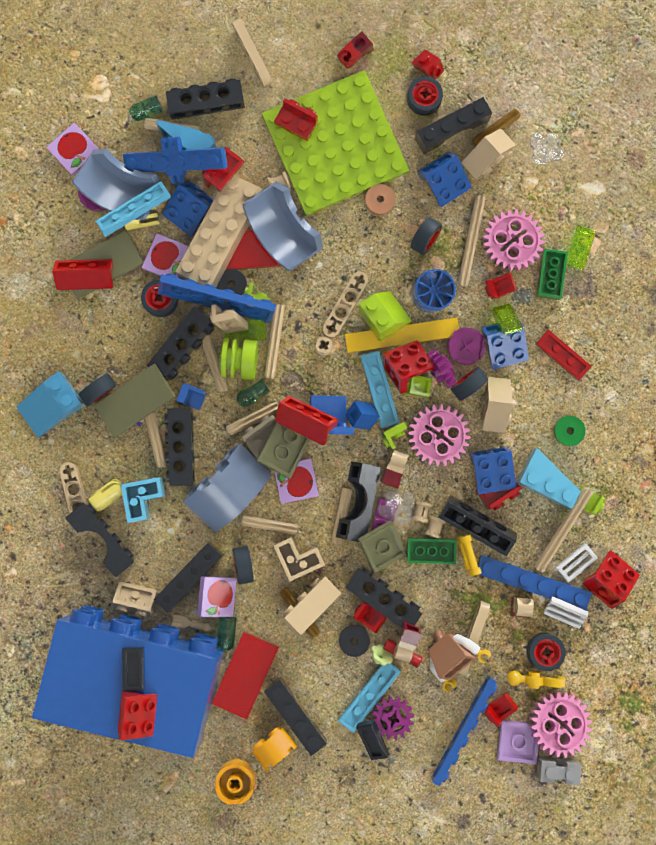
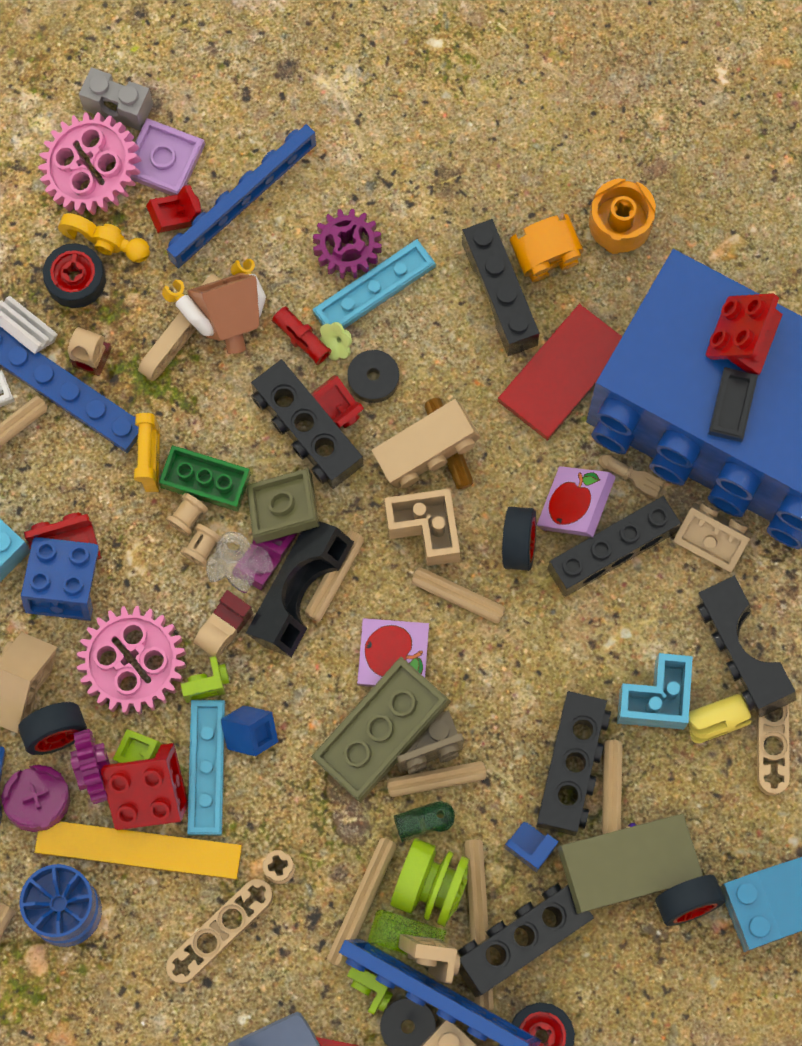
camera: 160 degrees left, 10 degrees down
sand blue panel [183,443,271,532] -> none
clear green piece [217,617,237,651] -> none
red panel [275,395,338,446] -> none
blue bracket [310,395,354,435] -> none
black tile [356,720,390,760] -> none
lime slope [359,291,412,341] -> none
leg [394,622,422,663] -> none
black wheel [410,217,442,255] -> none
black brick [438,495,517,557] -> none

